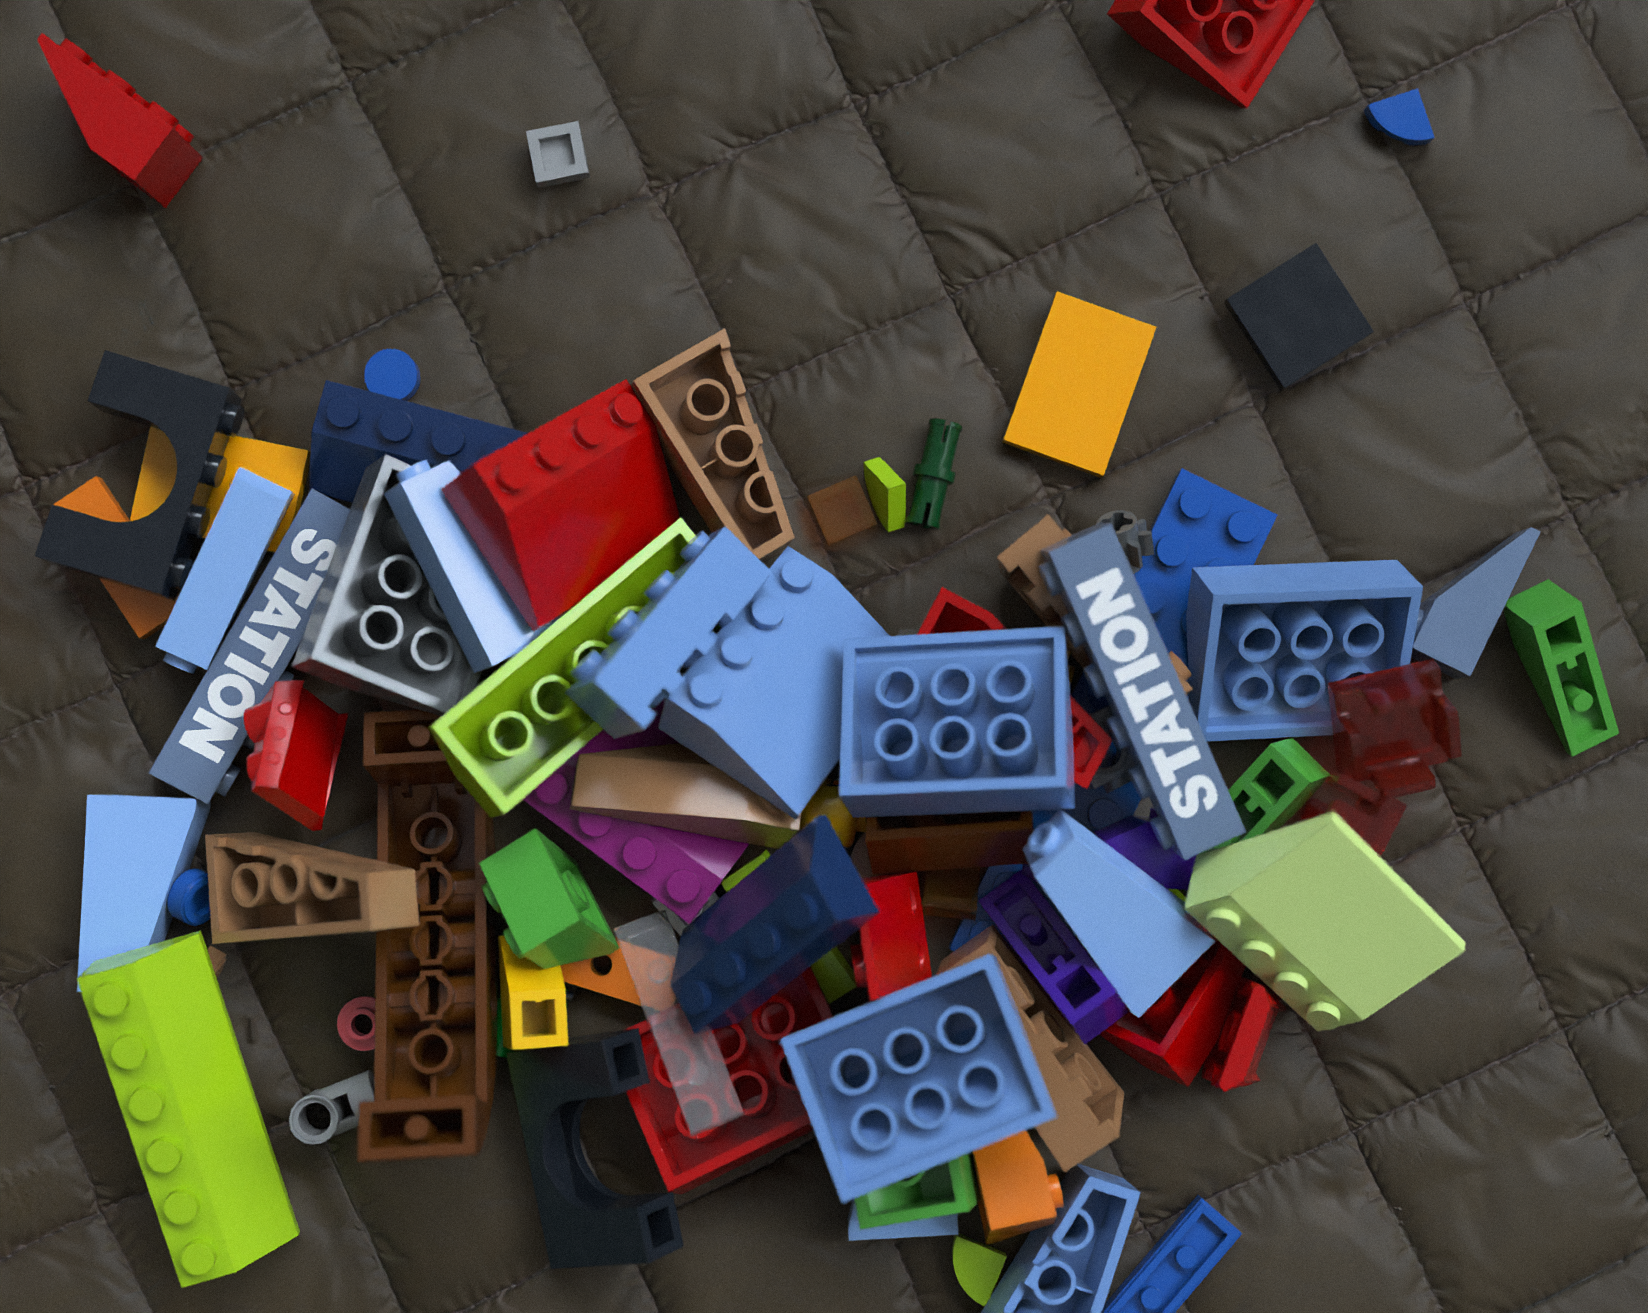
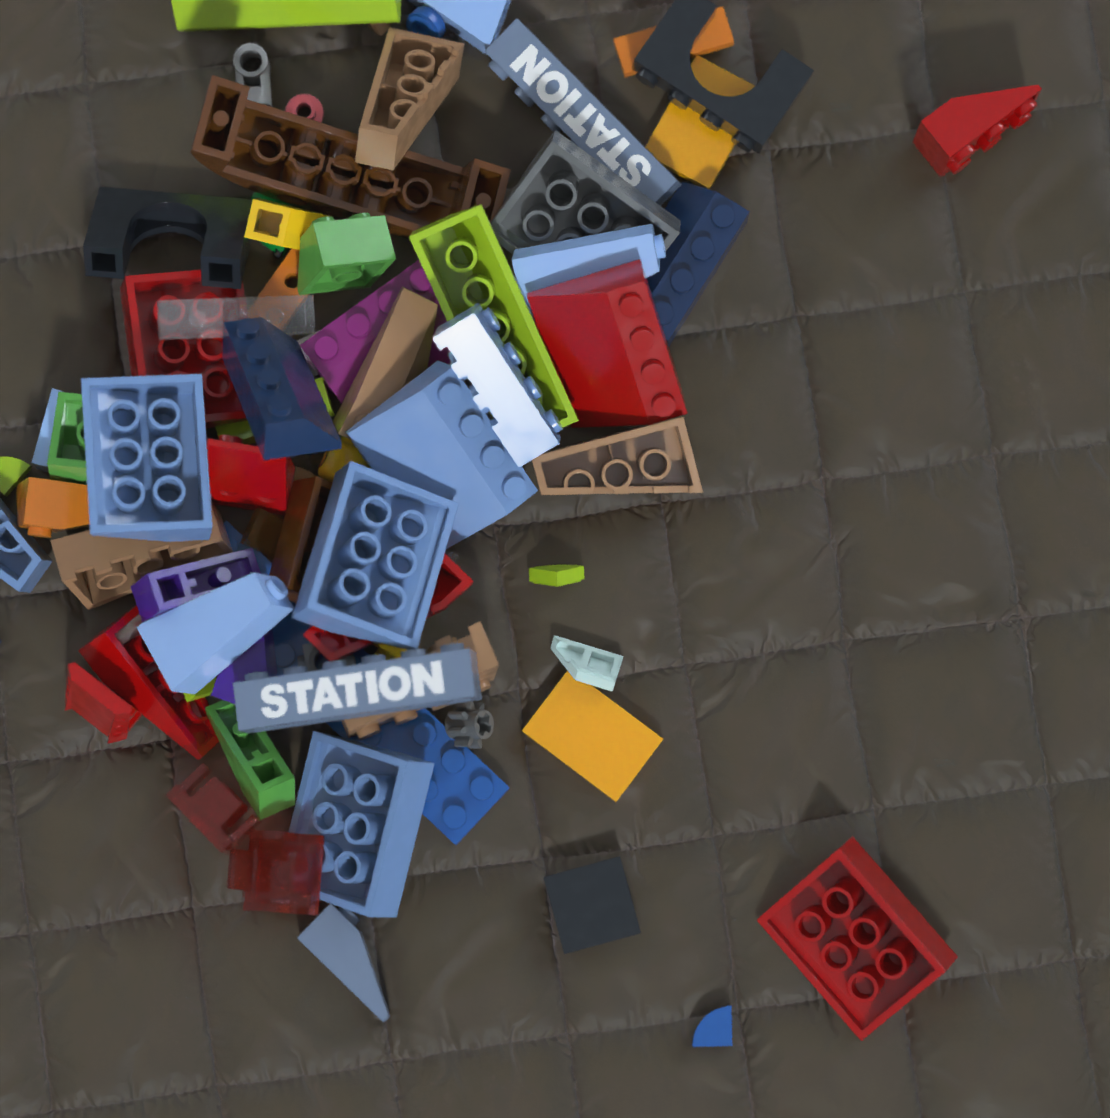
camera: 110 degrees right, 5 degrees down
light blue slope [155,467,295,674] -> none
red slope [243,680,348,831] -> none
blue tile [364,349,421,401] -> none
light grey plate [526,121,590,188] -> none
clear orange tile [807,475,877,546] -> none
dark green pin [906,418,963,530] -> none
yellowish green slope [1184,812,1466,1031] -> none
bright green slope [1503,579,1619,757] -> none
none -> light aqua tile [550,635,624,692]

